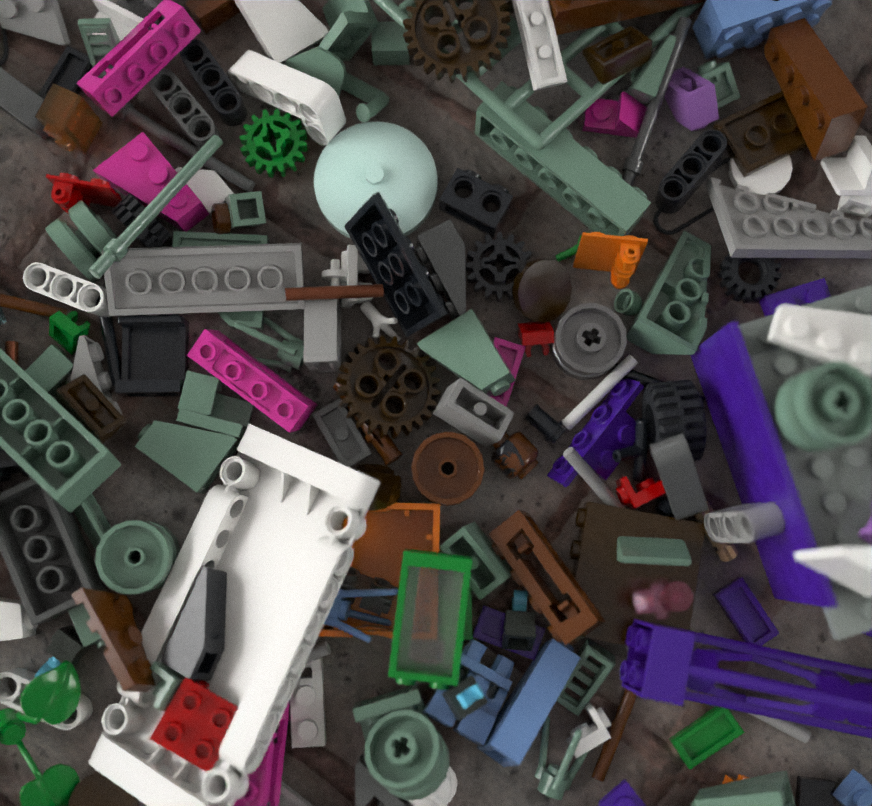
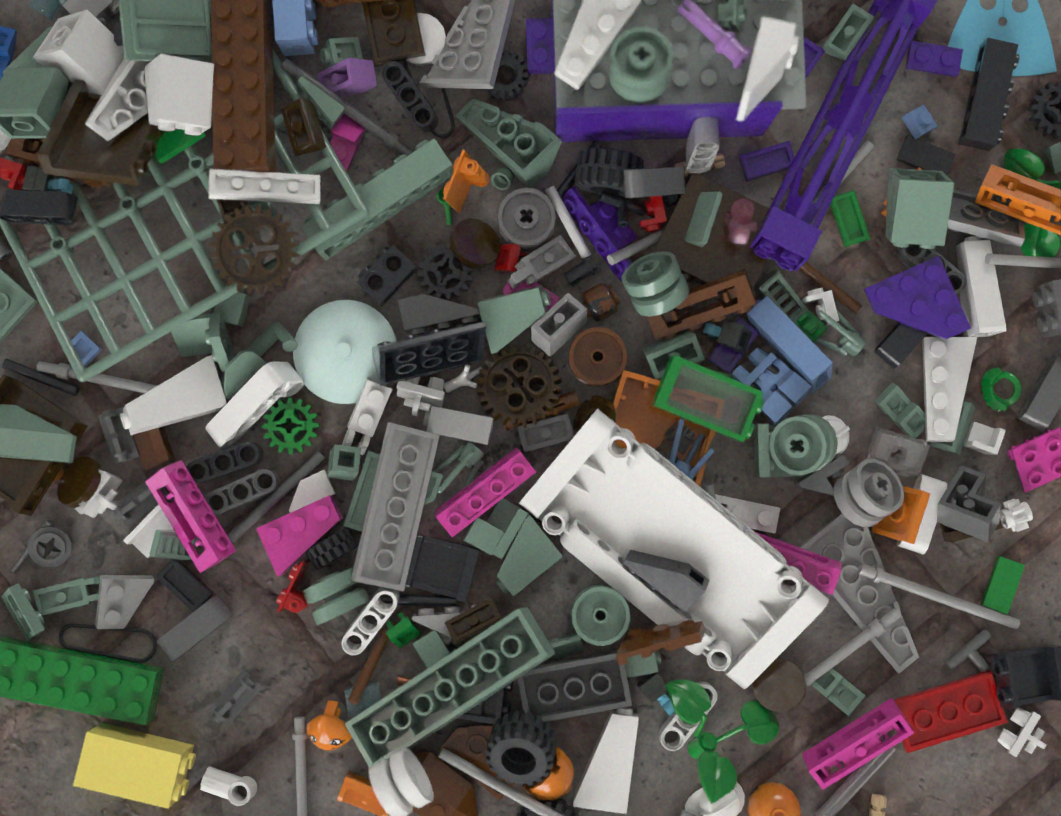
camera: 75 degrees left, 5 degrees up
clear orange brick [35,83,103,154] -> none
sand green bar [88,135,223,279] -> none
red hinge [149,677,239,772] -> none
sand green panel [150,661,197,711] -> none
reddish brown tile [211,203,231,234] -> none
copper bar [285,284,384,301] -> none
pearl dark grey piece [442,675,488,721] -> none
none -> white hinge [342,379,392,455]
none -> light grey hinge [507,235,576,289]
none -> sand green wheel [622,251,689,316]
none -> green tile [794,310,828,343]

